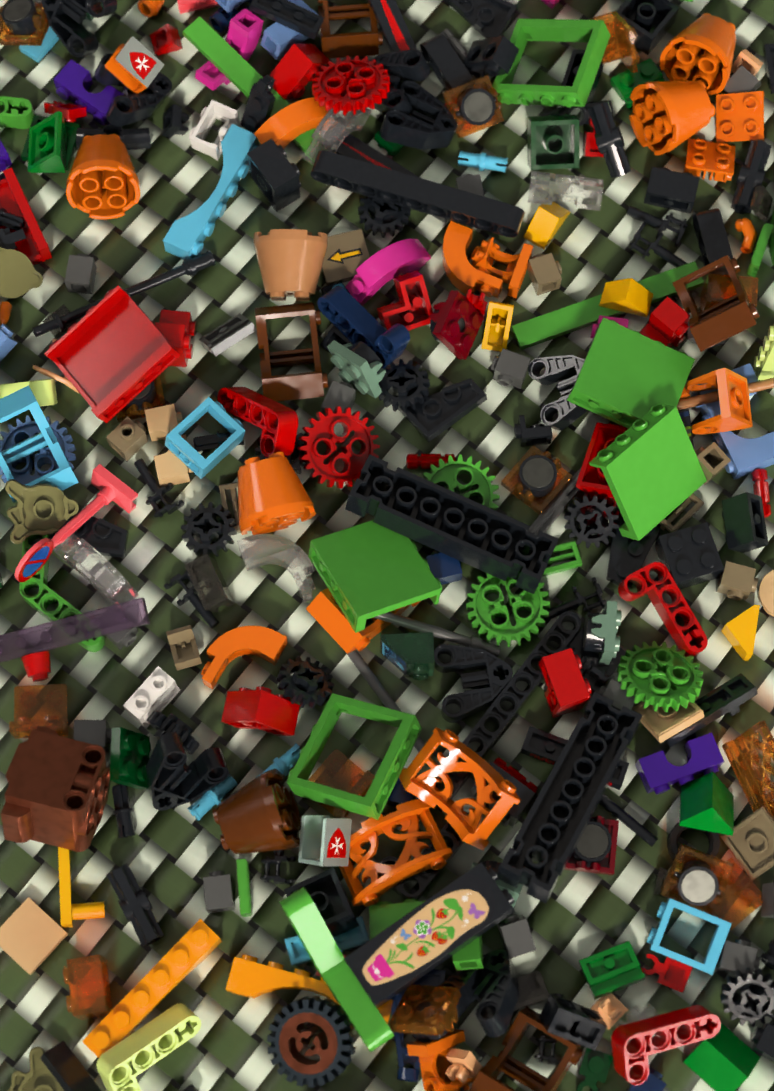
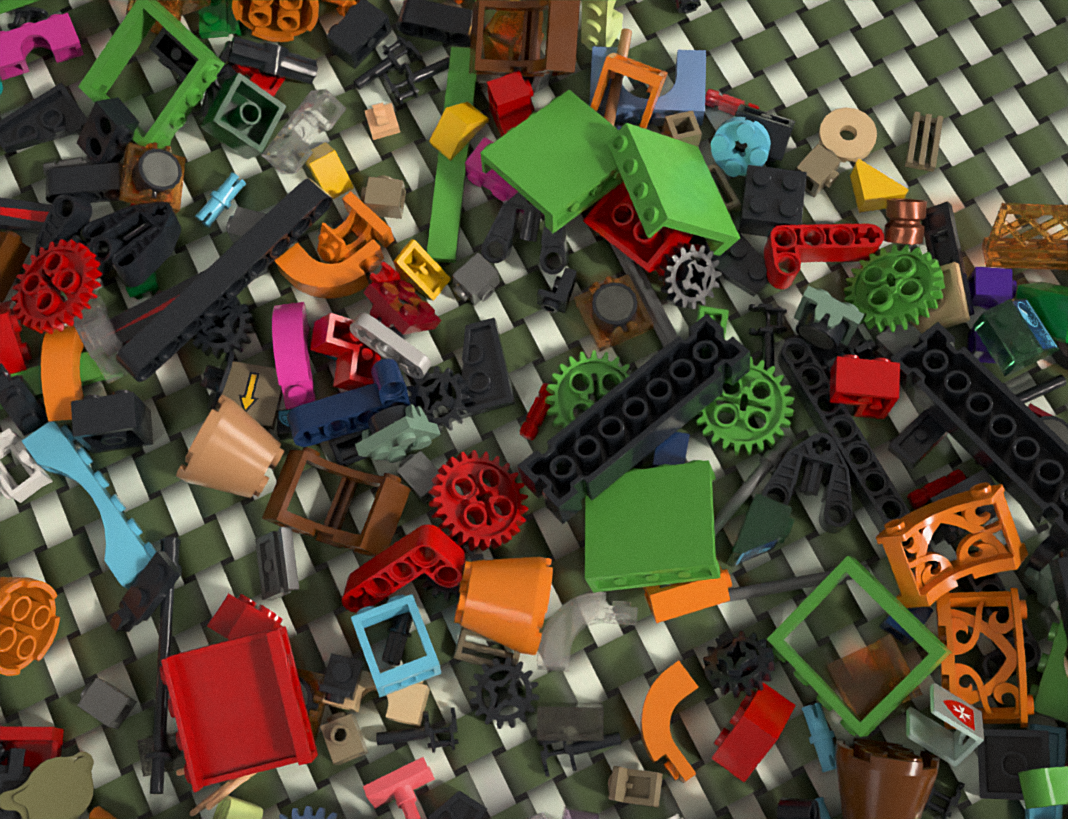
camera: 60 degrees left, 0 degrees up
none -> black hinge [109,551,182,632]
none -> black piece [201,351,235,410]
none -> black bracket [318,653,364,705]
none -> light grey beam [350,313,431,379]
none -> light nougat tile [365,102,400,140]
none -> medium azure plate [711,117,771,177]
none -> copper wheel [883,198,927,244]
none -> clear green slope [973,298,1060,377]

